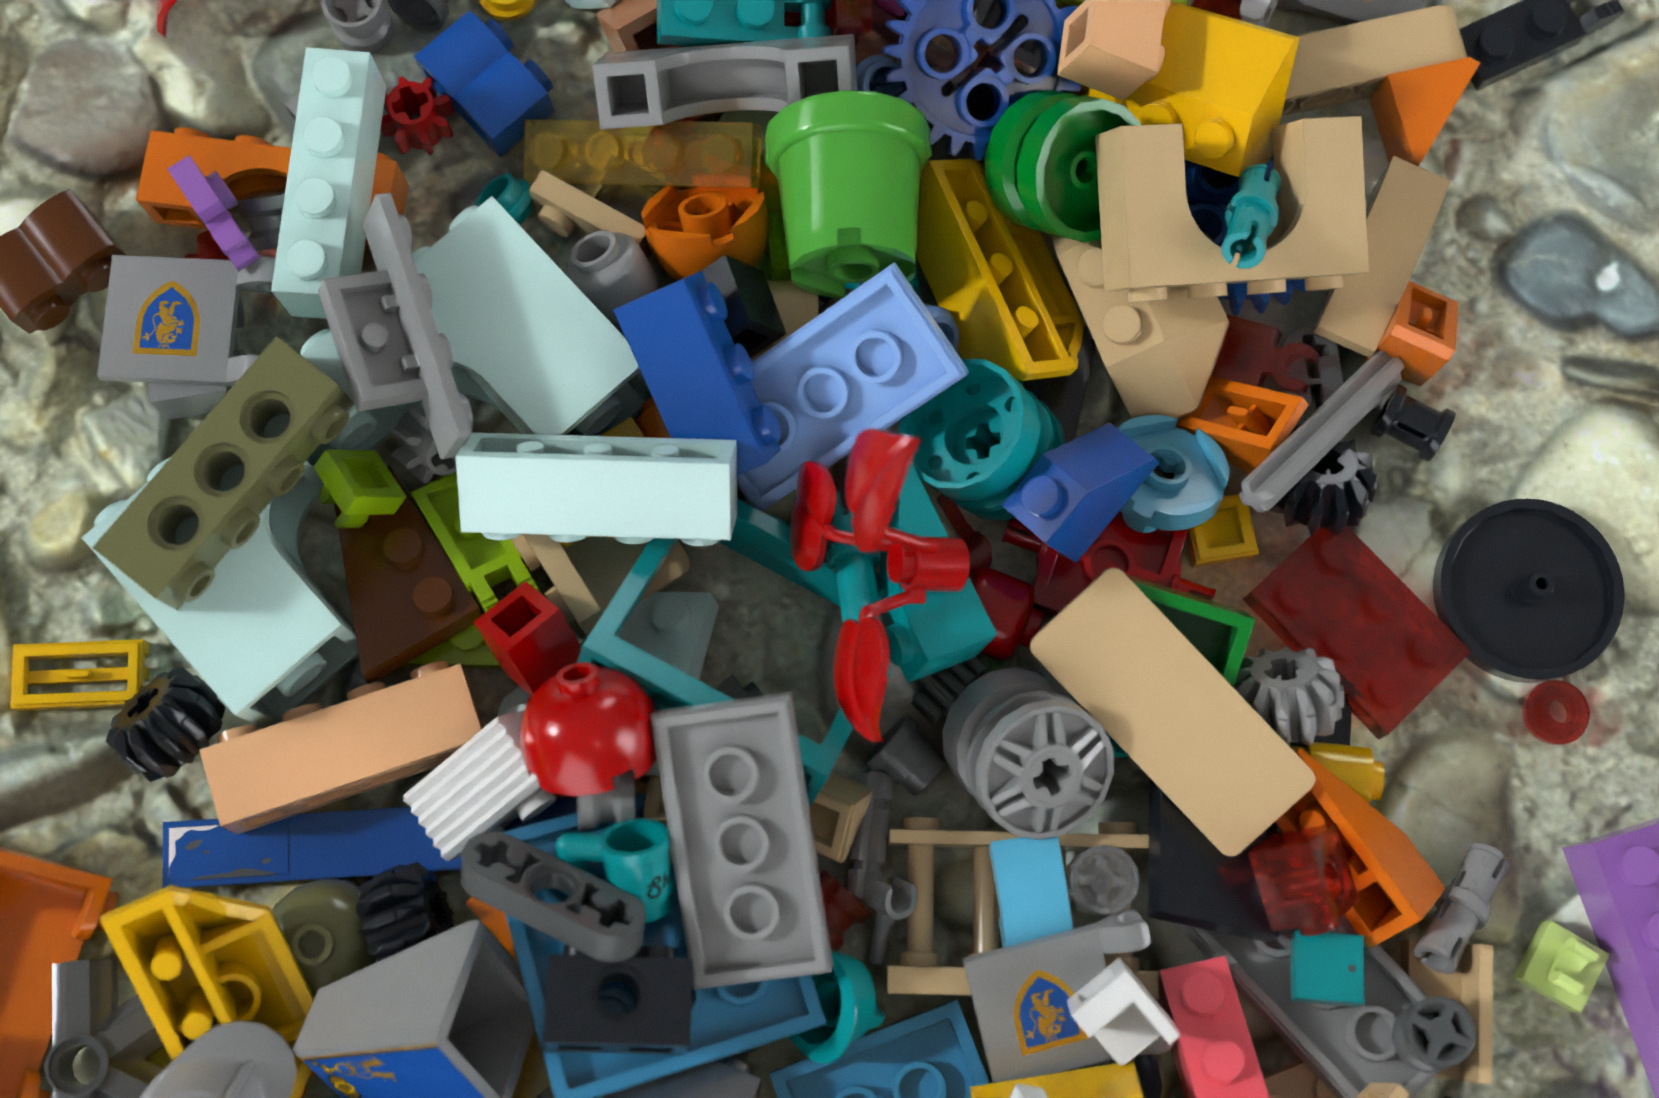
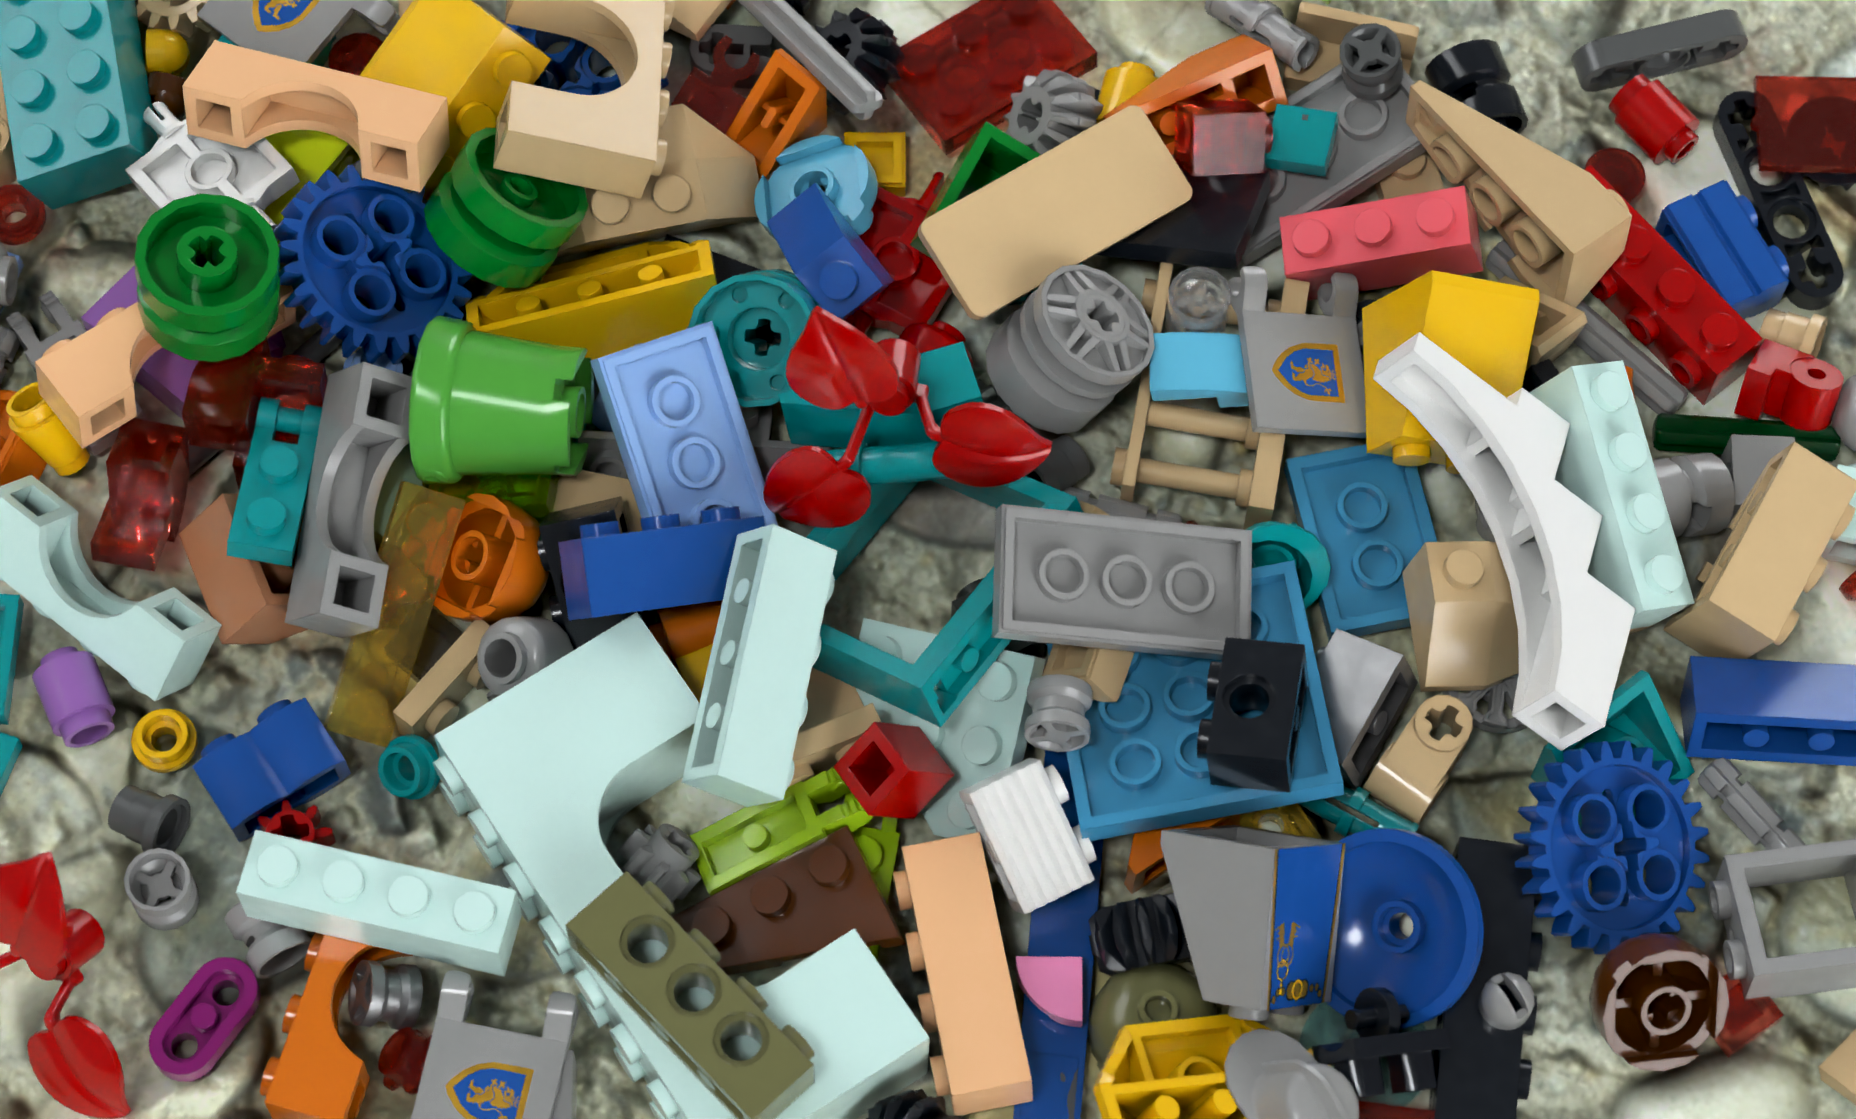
camera: 80 degrees left, 10 degrees down
medium lavender plate [167,155,260,272] -> none
lime tile [313,449,407,528] -> none
light grey bracket [318,193,473,459] -> none
dark grey beam [461,832,646,962] -> none
red cylinder [520,662,658,796] -> none
teal piece [555,818,674,923] -> none
light grey hand [864,877,918,965] -> none
white panel [1067,957,1181,1065] -> none
teal pin [1221,163,1281,269] -> none
none -> magenta plate [149,957,261,1082]
none -> bright pink tile [1015,956,1083,1028]

